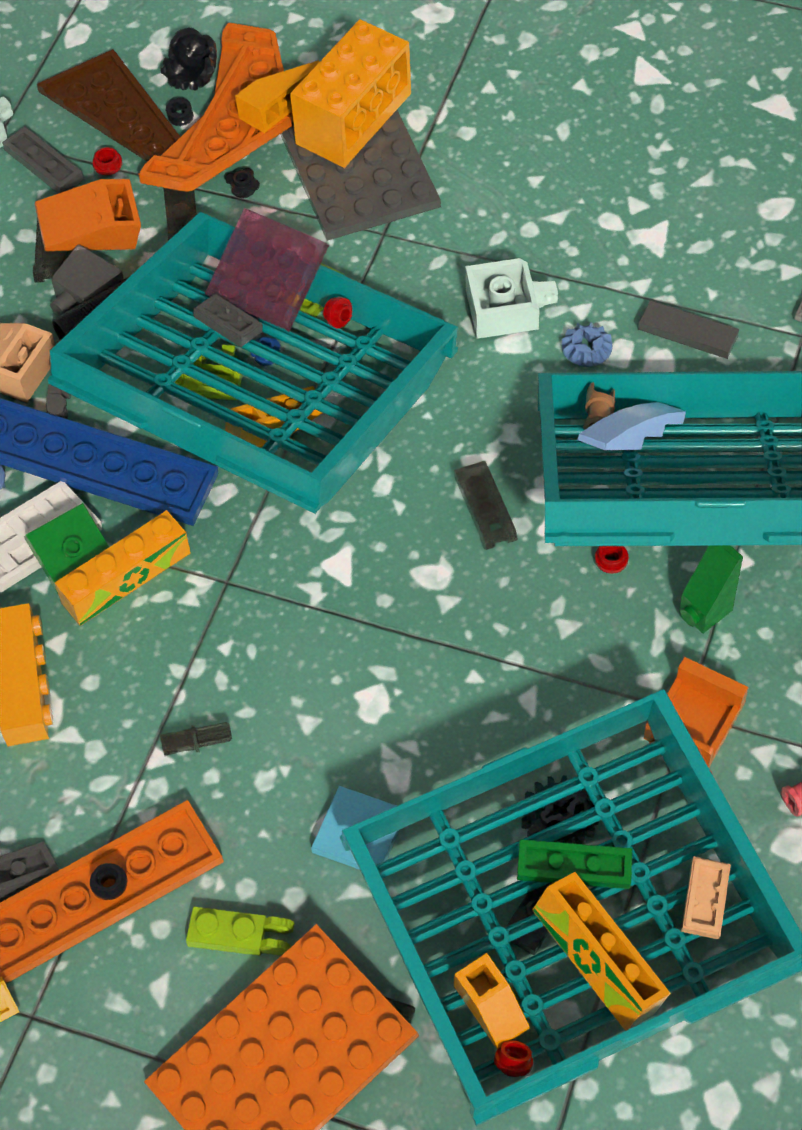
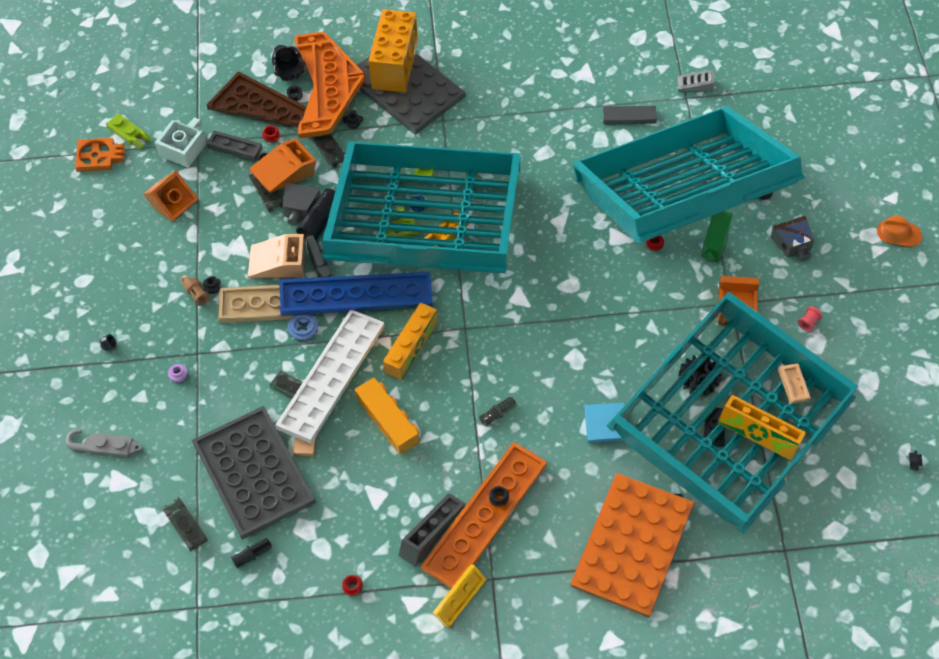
camera: 25 degrees left, 0 degrees up
green plate [24,503,109,594] -> none
lime hinge [186,906,295,956] -> none
dark grey plate [194,293,263,347] -> none
clear pink plate [205,208,329,332] -> none
light orange slope [235,60,320,133] -> none
red plate [323,297,352,329] -> none
clear smoke plate [454,461,518,550] -> none
light orange slope [454,953,530,1049] -> none
light aqua hinge [465,258,558,339] -> none
red plate [494,1040,534,1077] -> none
green plate [517,839,632,889] -> none
medium blue gear [562,322,613,367] -> none
light blue slope [578,402,686,450] -> none
medium nougat piece [584,382,615,429] -> none

